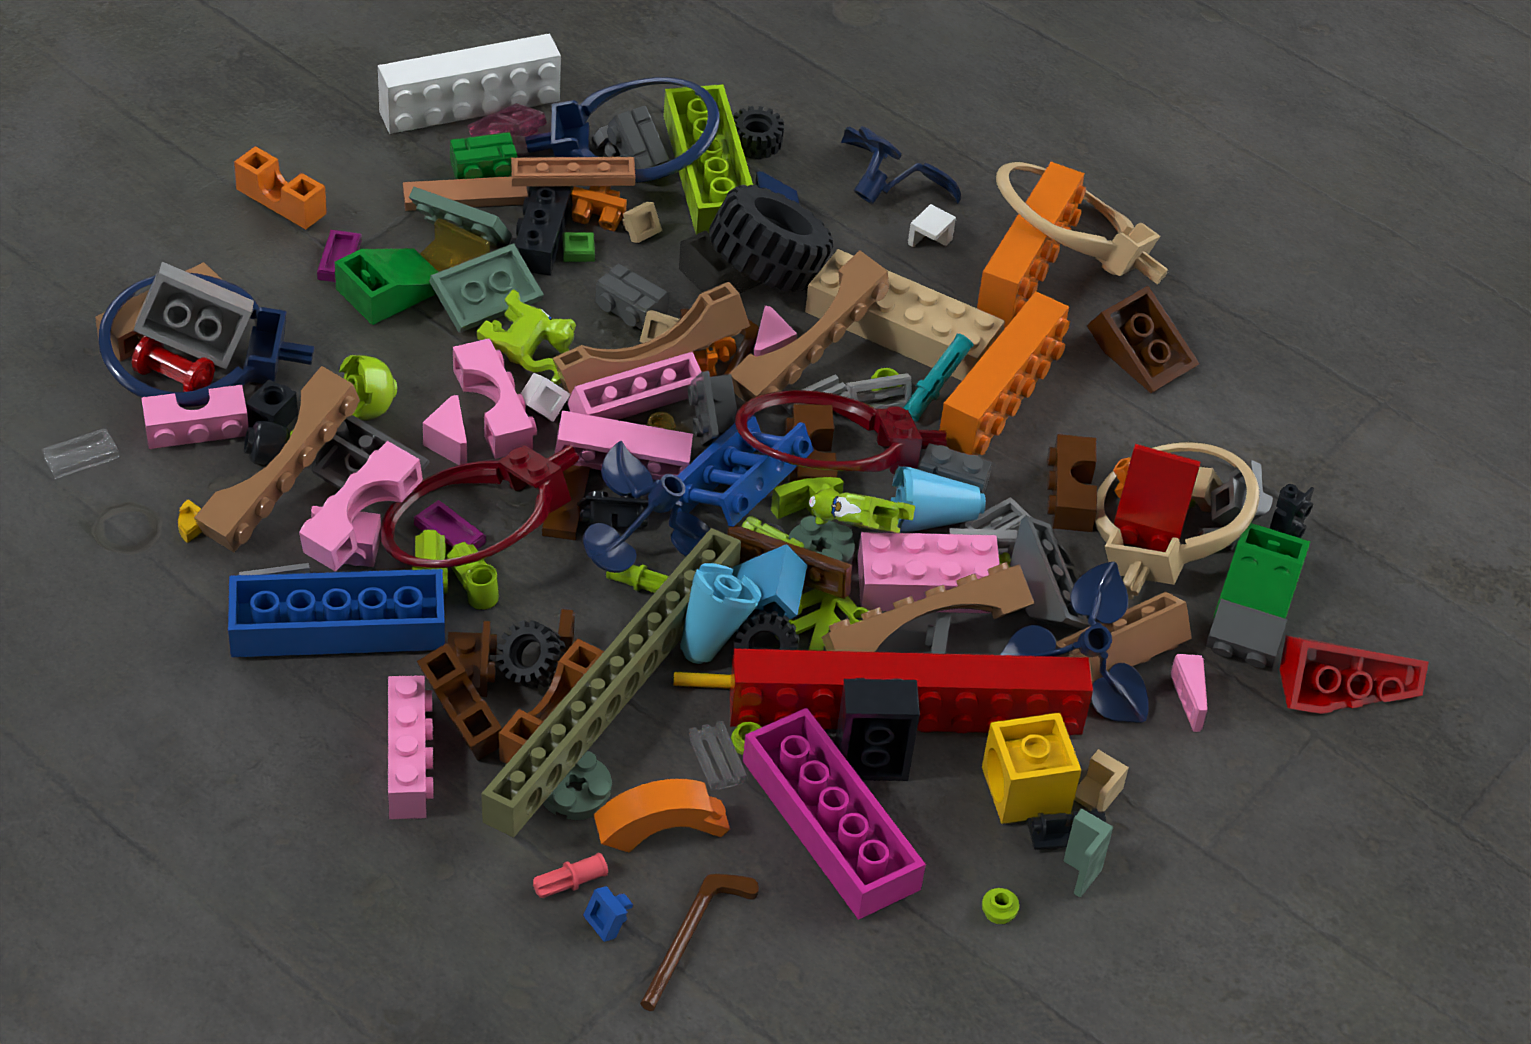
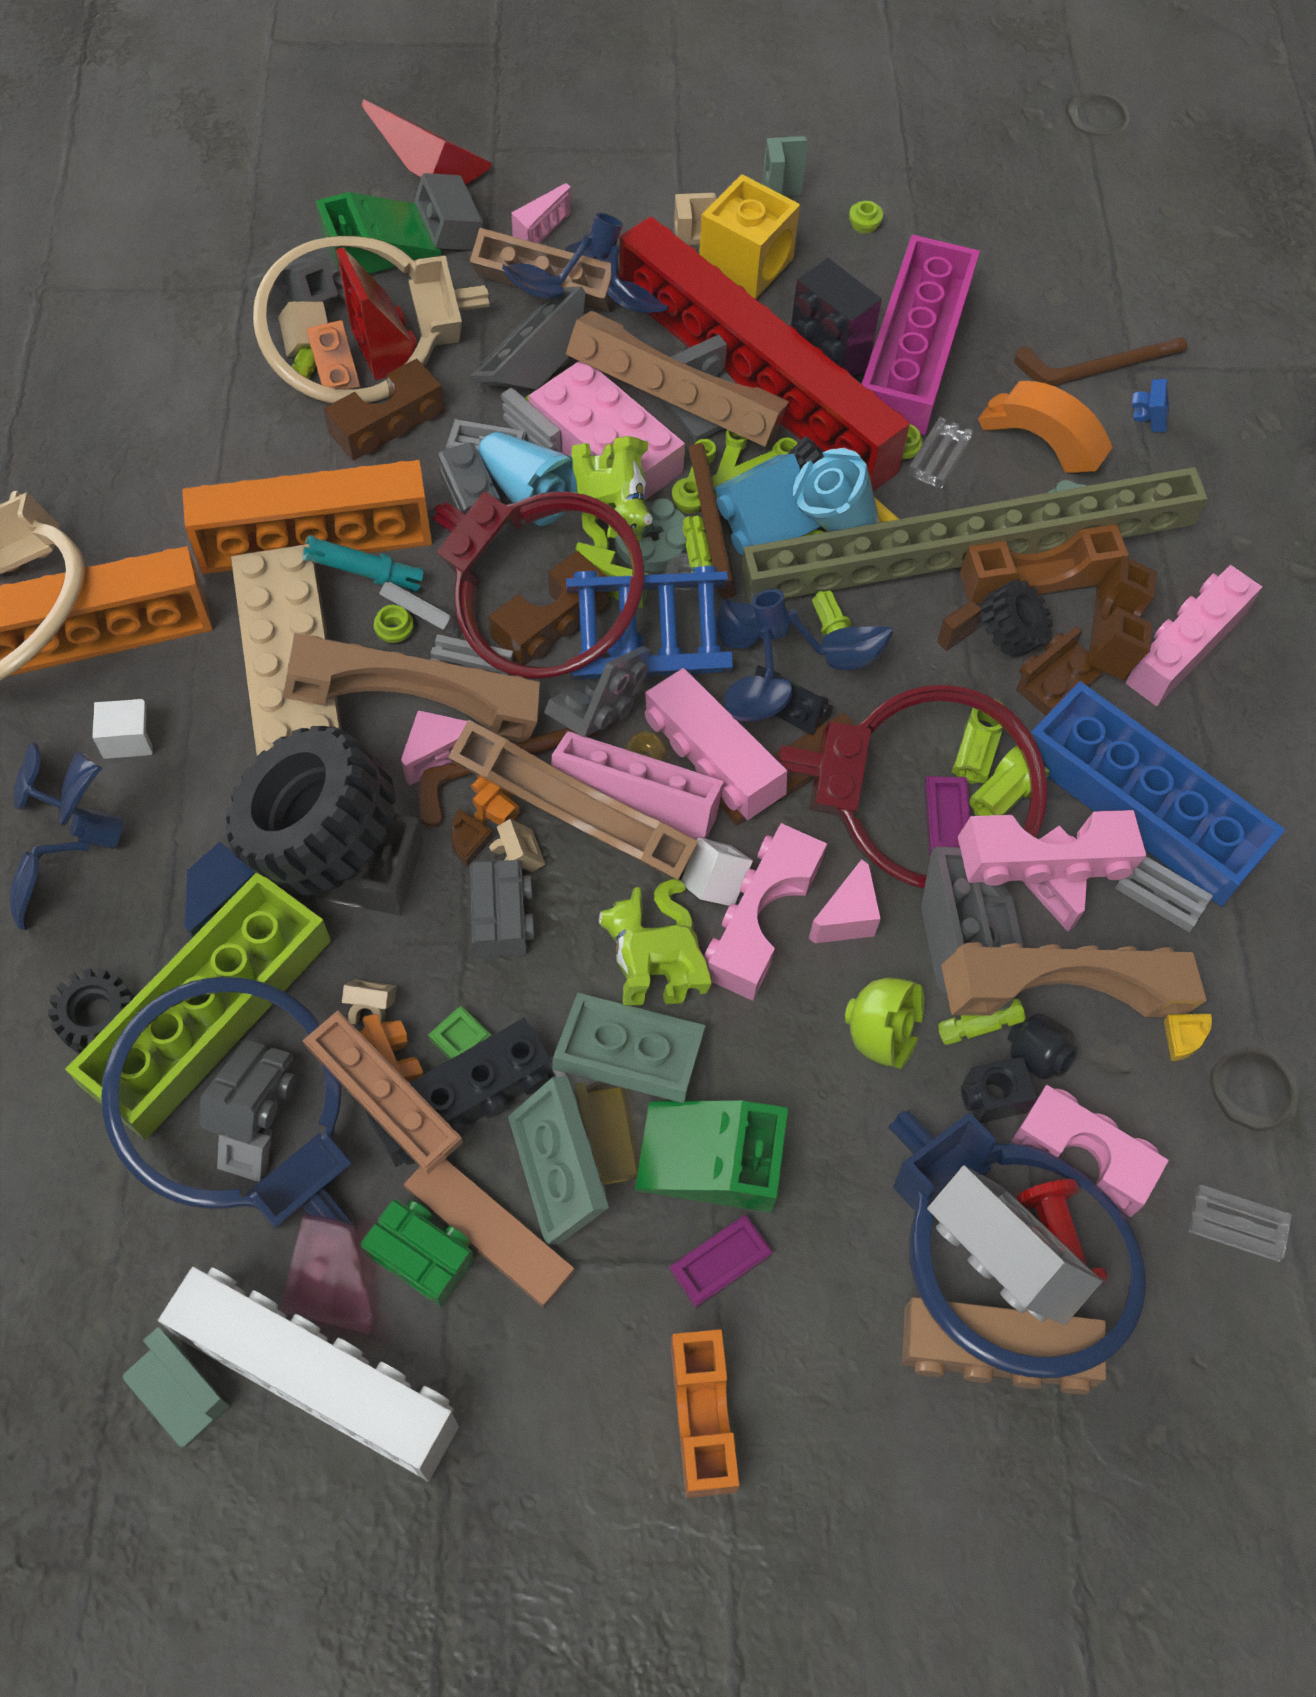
camera: 130 degrees left, 15 degrees up
coral axle [533,853,608,898] -> none
reddish brown slope [1087,286,1200,393] -> none
black hinge [1270,484,1314,538] -> none

